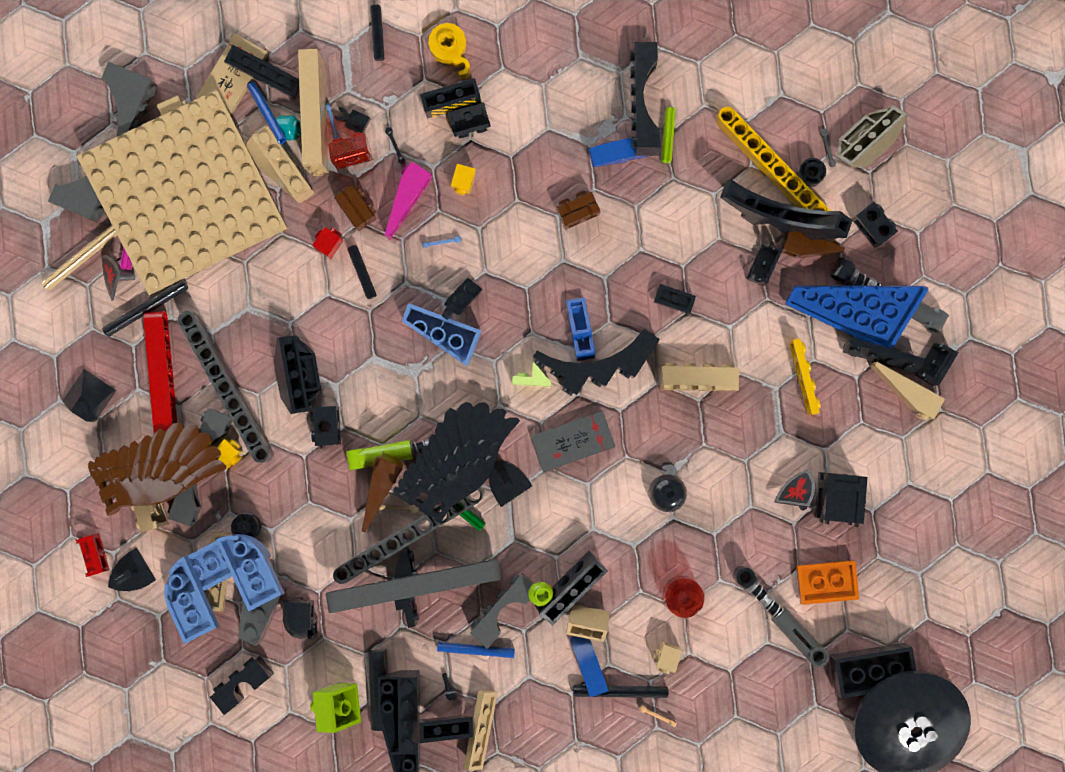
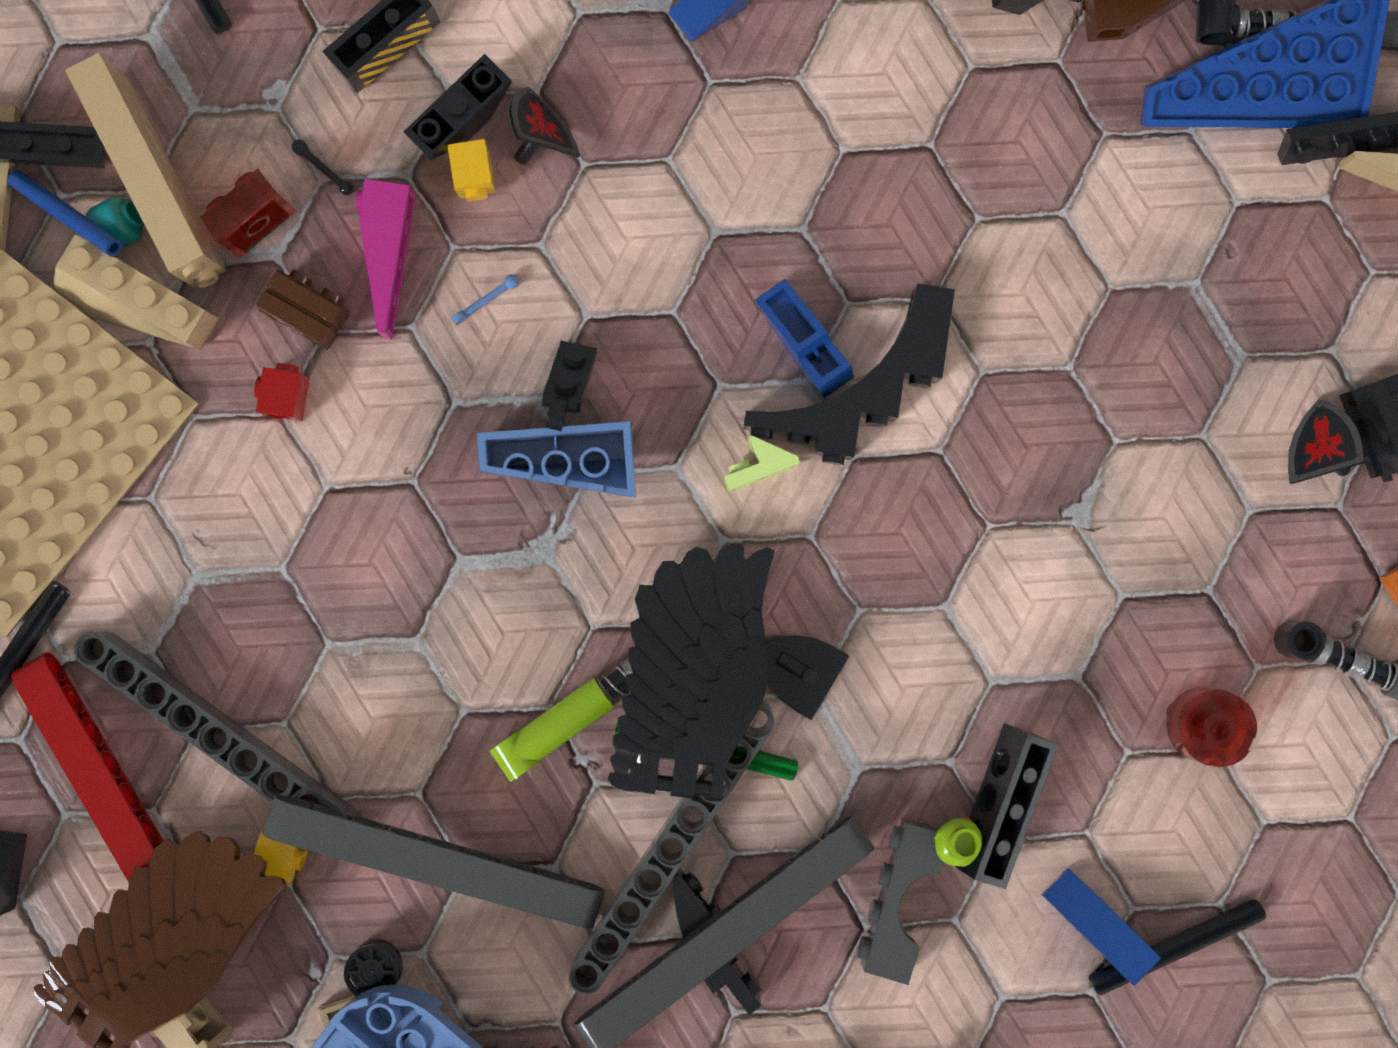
camera: 25 degrees left, 0 degrees up
dark grey arch [167,409,232,526] -> none
black wedge [274,335,322,414] -> none
black brick [310,406,341,446] -> none
medium blue hinge [326,103,340,142] -> none
black plate [334,106,371,136] -> none
black axle [347,245,376,299] -> none
reddish brown slope [362,451,403,533] -> none
tan hinge [379,503,418,514] -> none
blue piece [437,642,515,658] -> none
black bracket [447,101,491,138] -> none
dark grey tile [531,411,615,472] -> none
reddish brown brick [556,191,601,230] -> none
tan brick [566,604,610,642] -> none
light nougat hinge [639,705,677,727] -> none
black cylinder [648,474,687,512] -> none
black plate [653,284,696,315] -> none
tan brick [653,641,682,674] -> none
tan wedge [659,363,739,391] -> none
black hinge [746,243,783,286] -> none
yellow plate [789,338,821,415] -> none
none -> dark grey beam [263,795,605,929]
none -> black slope [403,54,512,160]
none -> shield [509,86,580,165]

